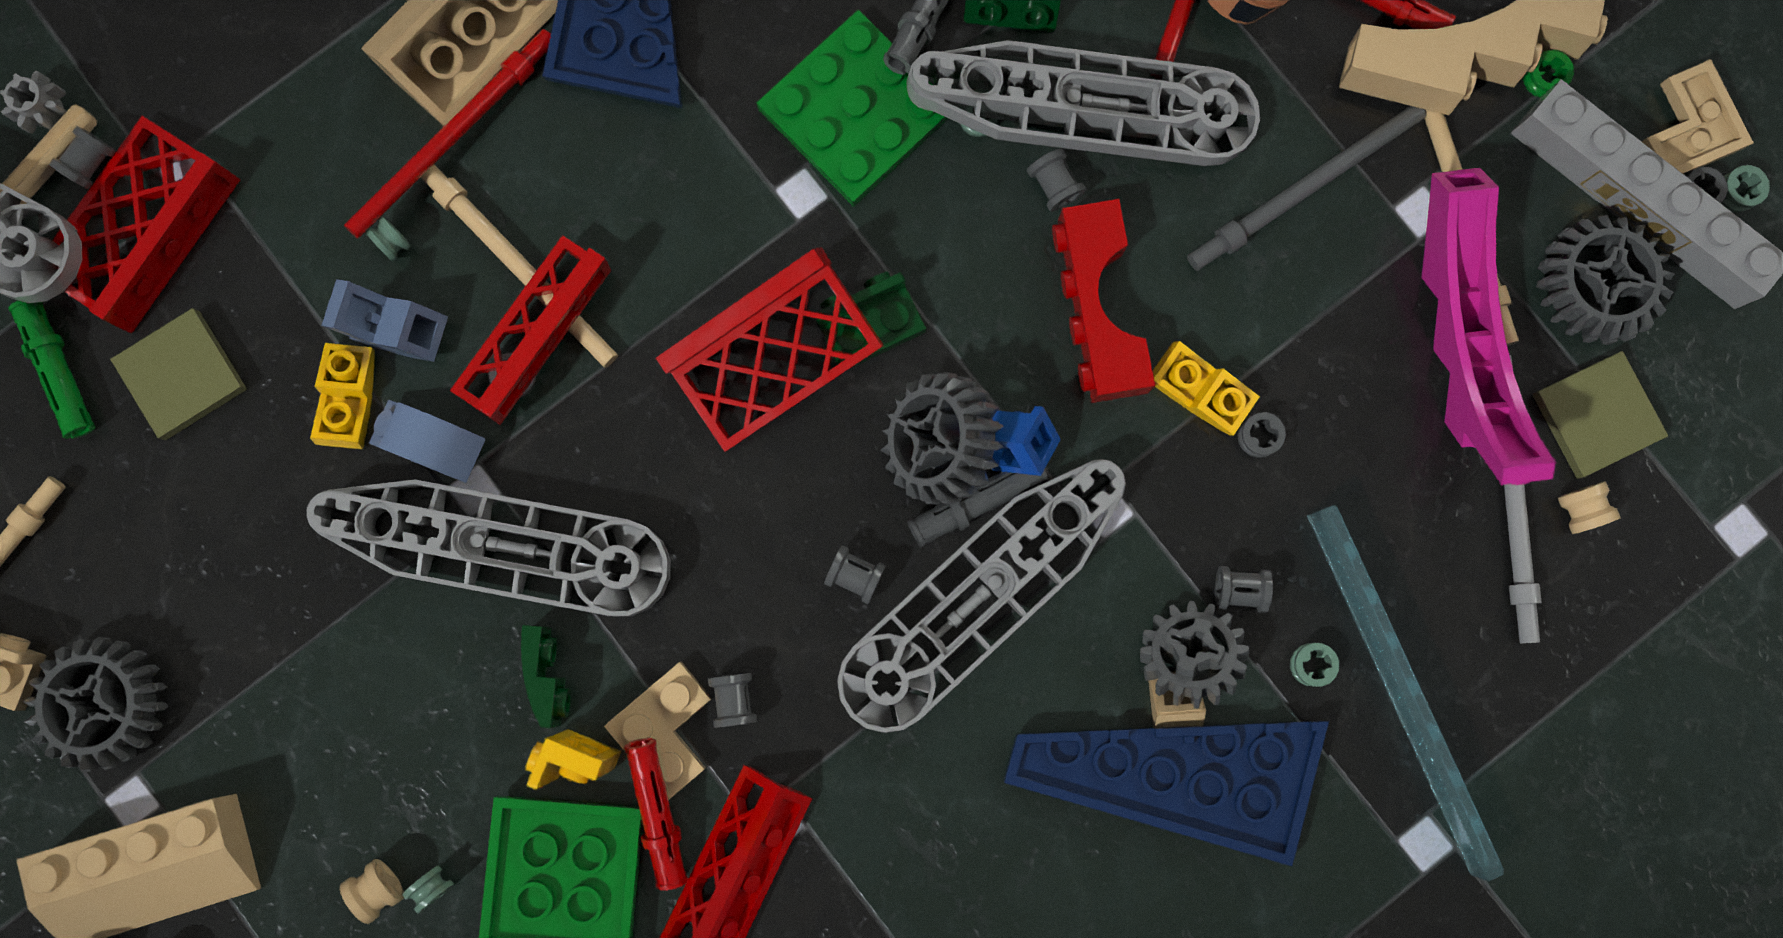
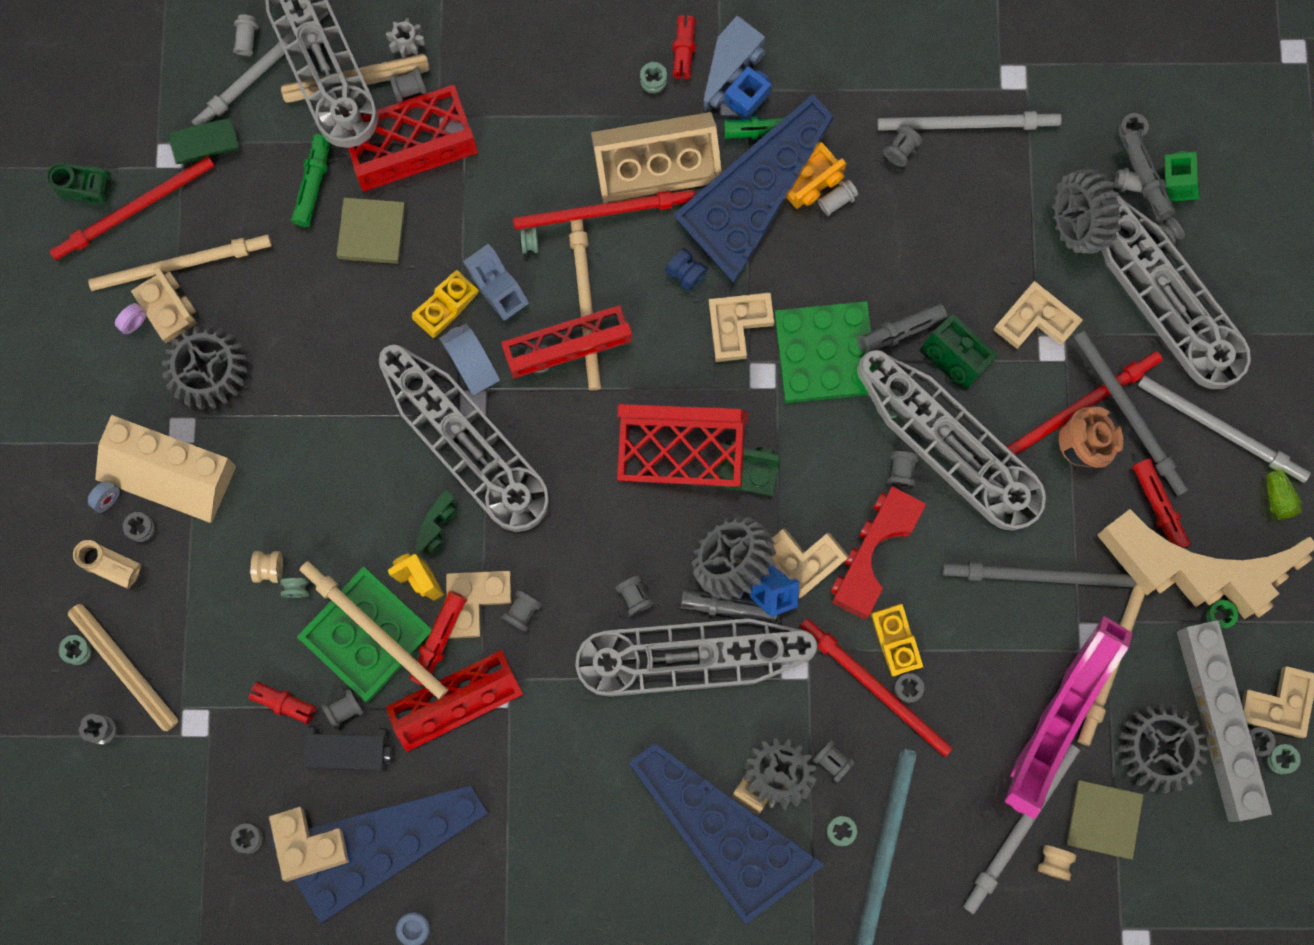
camera: 40 degrees right, 5 degrees down
none -> tan bar [300,561,448,699]
none -> dark blue wheel [665,248,708,292]
none -> tan plate [709,293,774,362]
none -> tan plate [772,529,850,599]
none -> red bar [799,618,953,757]

